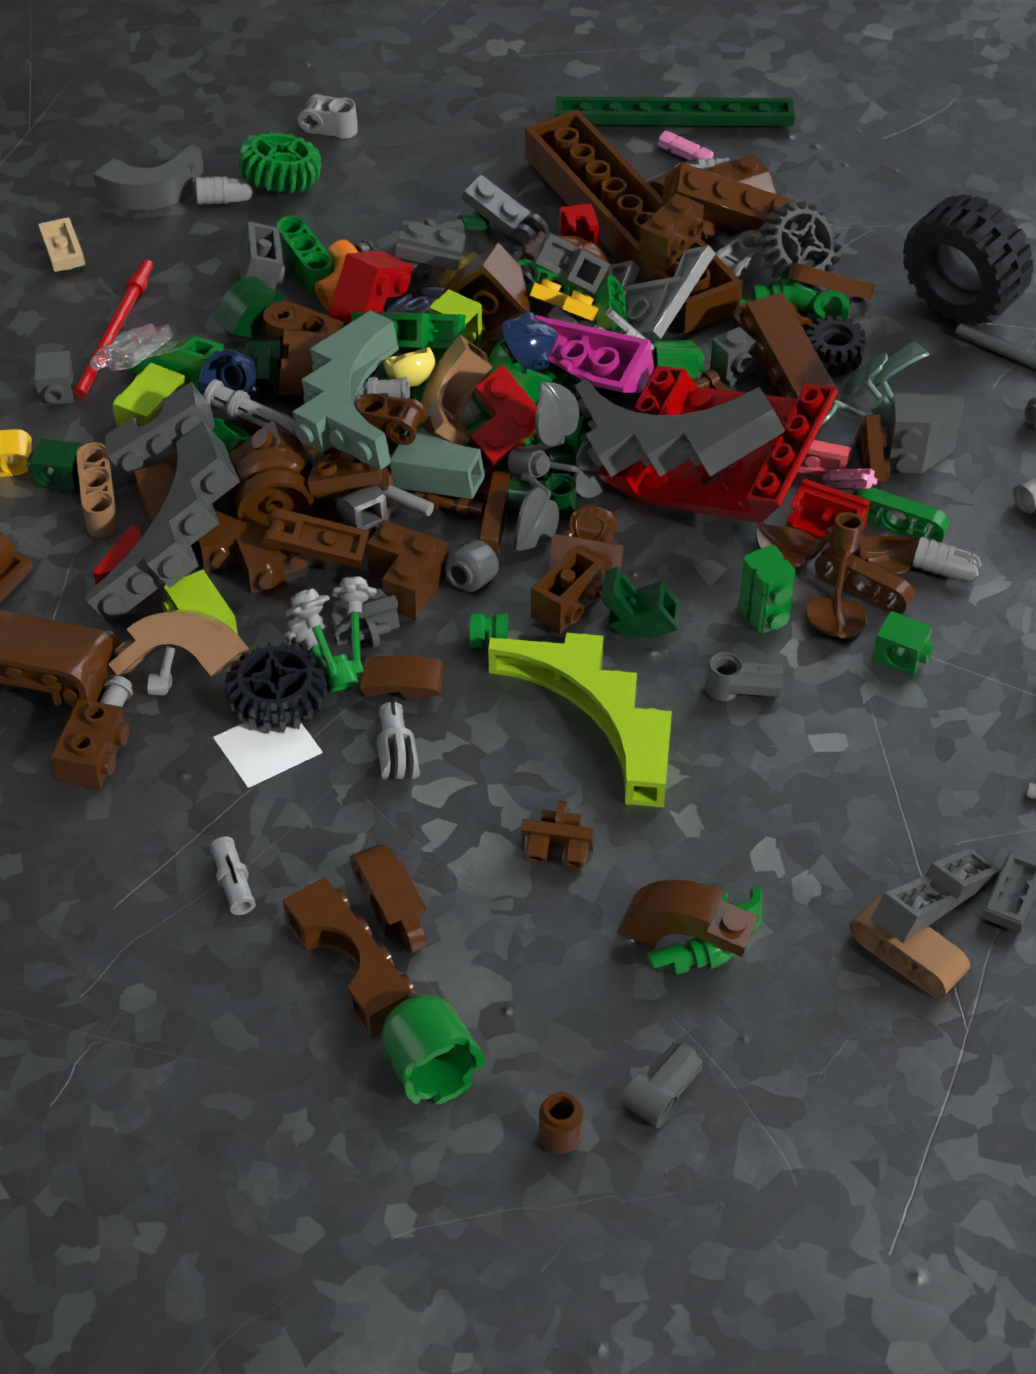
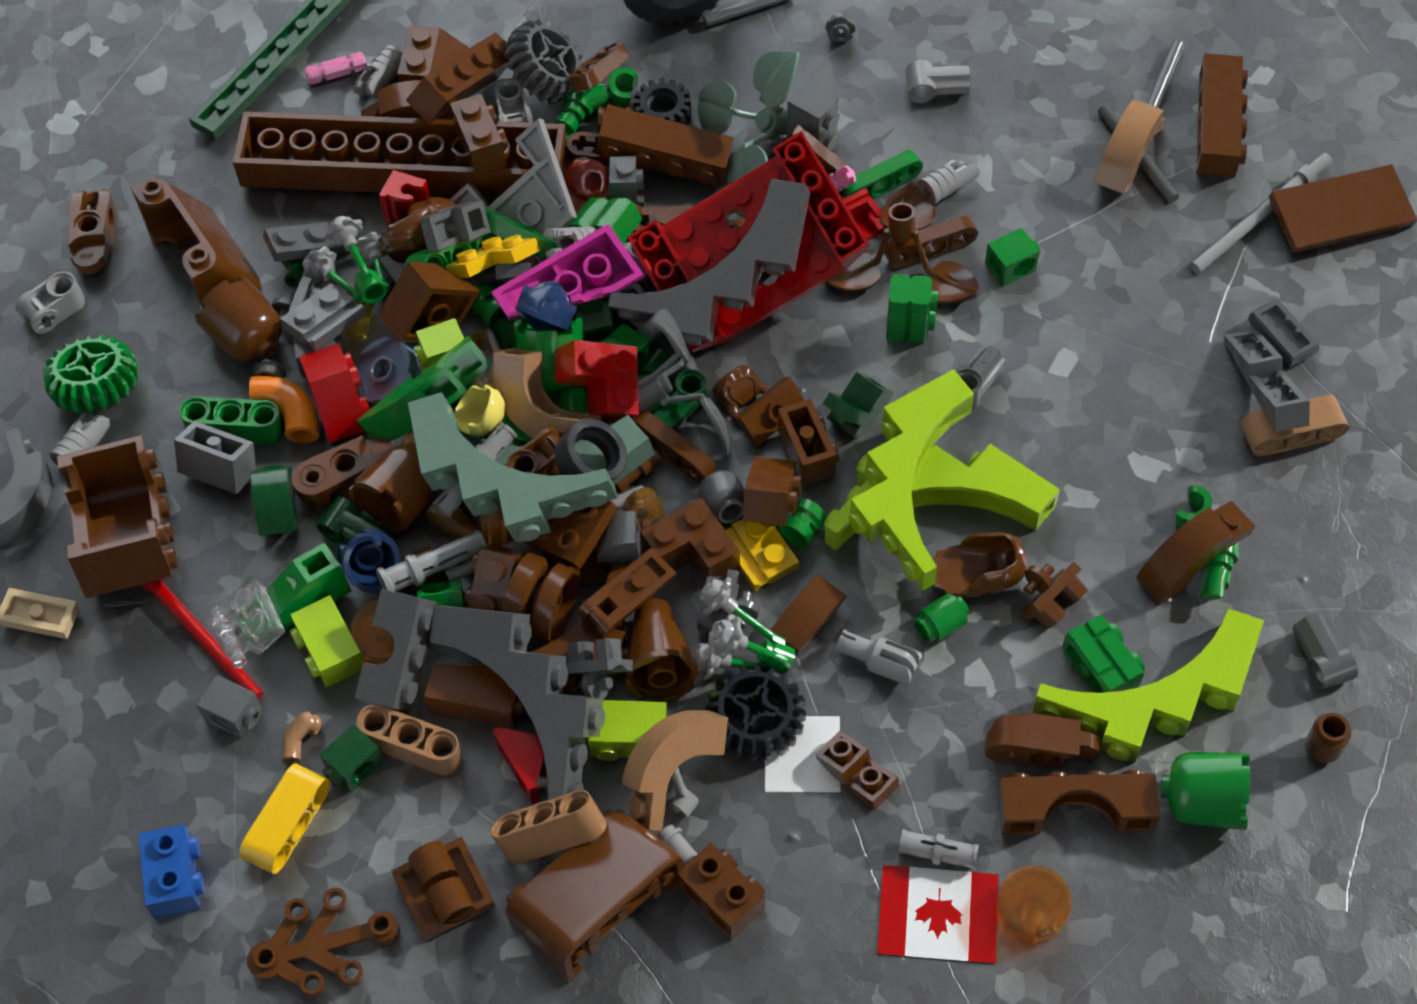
camera: 55 degrees left, 10 degrees up
none -> reddish brown windscreen [57,435,179,599]
none -> reddish brown piece [68,189,117,274]
none -> reddish brown windscreen [131,178,262,312]
none -> reddish brown cylinder [195,276,283,363]
none -> medium nougat arm [281,711,322,765]
none -> light grey plant [302,216,390,304]
none -> medium nougat beam [490,790,607,865]
none -> black tyre [555,419,627,482]
none -> clear red head [563,157,609,201]
none -> dark grey hips [566,638,633,699]
none -> clear orange rock [623,487,666,545]
none -> reddish brown cone [625,598,699,702]
none -> yellow plate [725,519,799,592]
none -> reddish brown brick [743,457,802,527]
none -> reddish brown slope [815,730,900,811]
none -> lime arch [848,369,974,591]
none -> sticker [877,865,999,964]
none -> green brick [913,593,969,644]
none -> reddish brown hair [932,532,1027,597]
none -> clear orange head [997,865,1072,944]
none -> lime arch [1032,608,1264,762]
none -> green brick [1062,614,1145,693]

